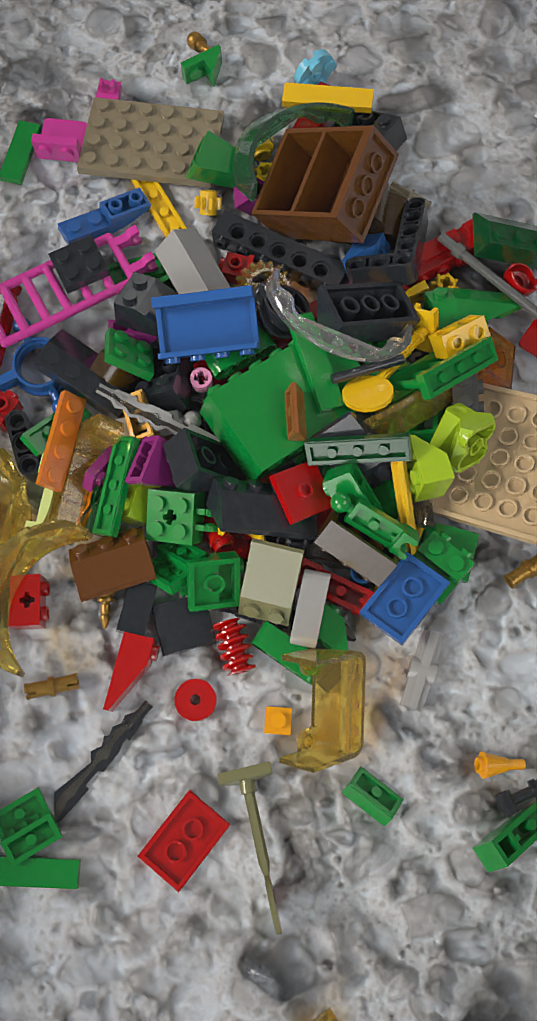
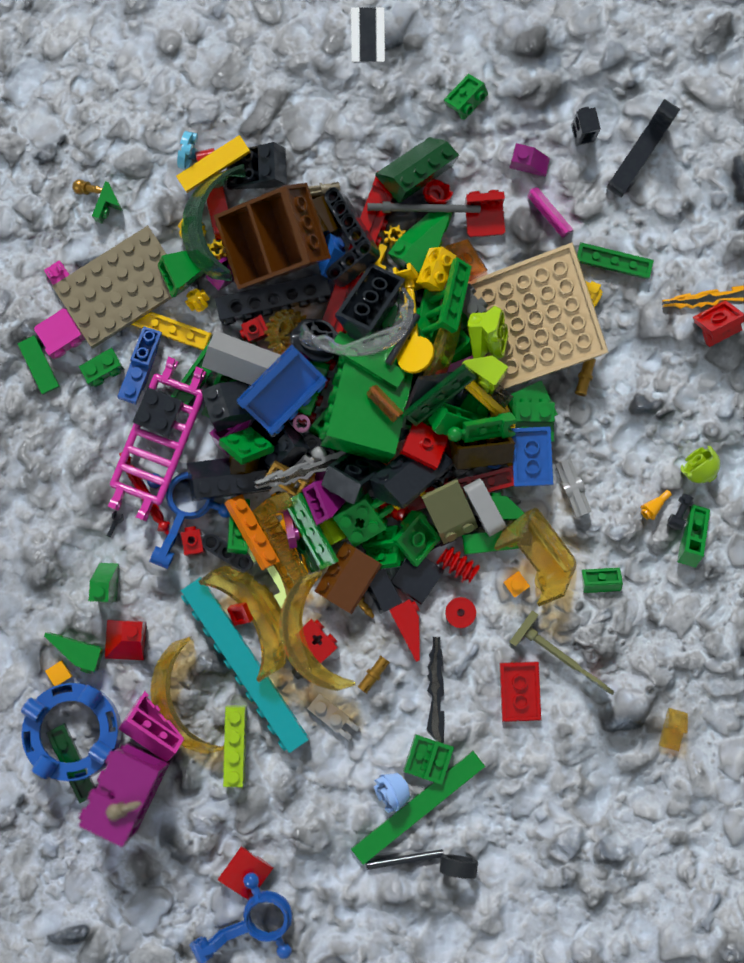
camera: 45 degrees left, 10 degrees up
none -> green bracket [79,348,124,387]

